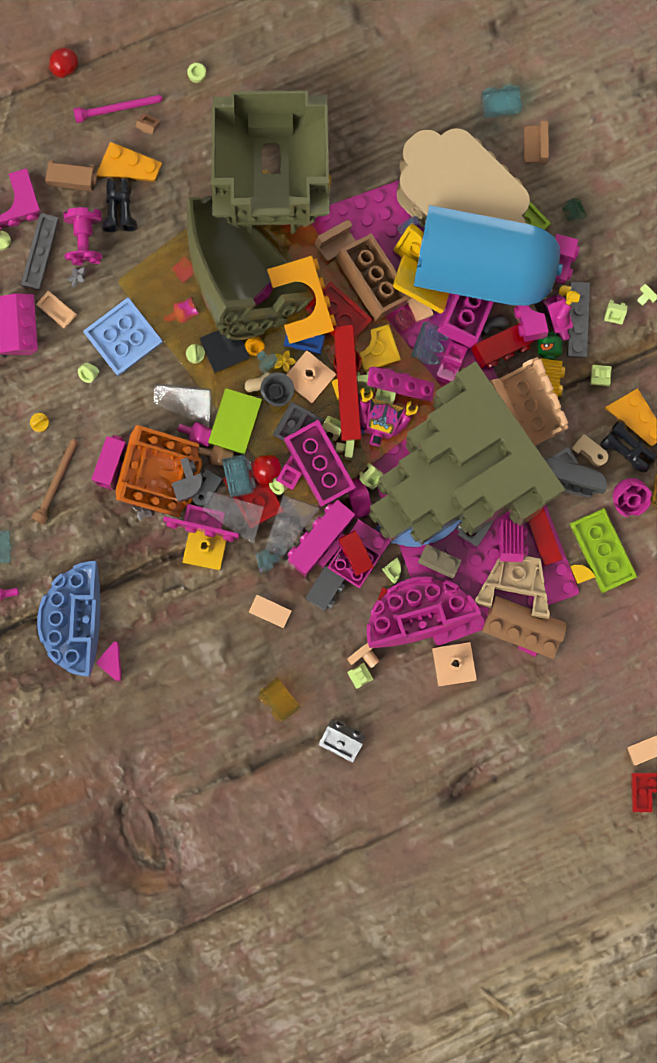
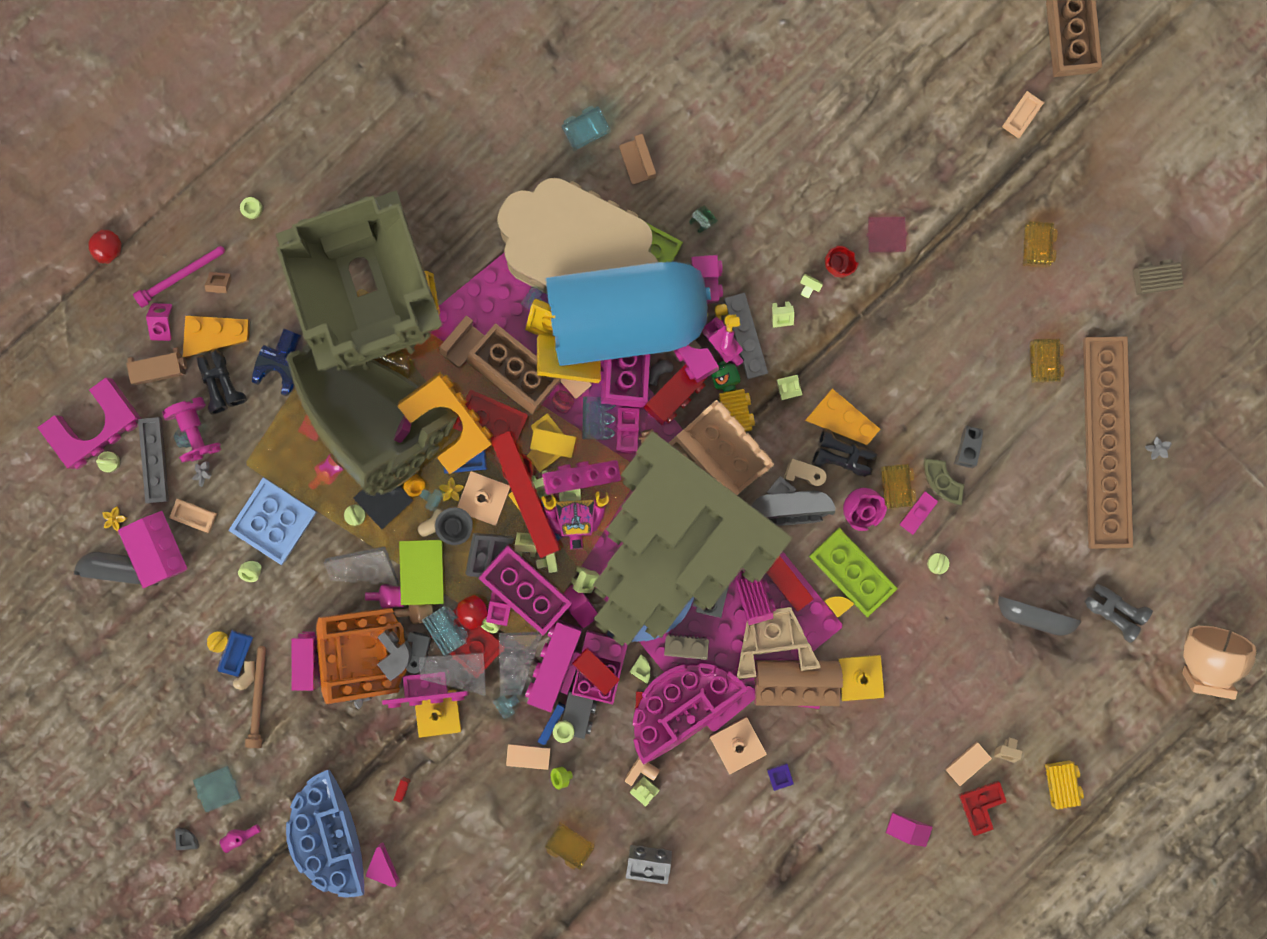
camera: 10 degrees left, 5 degrees up
none -> dark pink bracket [146,303,173,341]
none -> clear light blue tile [174,428,191,448]
none -> blue tile [217,630,253,677]
none -> tan arm [233,661,255,690]
none -> clear blue connector [252,329,301,396]
none -> red tile [393,777,411,803]
none -> yellow tile [530,428,576,458]
none -> blue tile [537,702,565,745]
none -> lime tile [551,767,573,789]
none -> yellowish green tile [553,721,574,743]
none -> dark purple tile [767,763,794,791]
none -> yellow tile [838,655,884,701]
none -> dark pink slope [885,812,933,847]

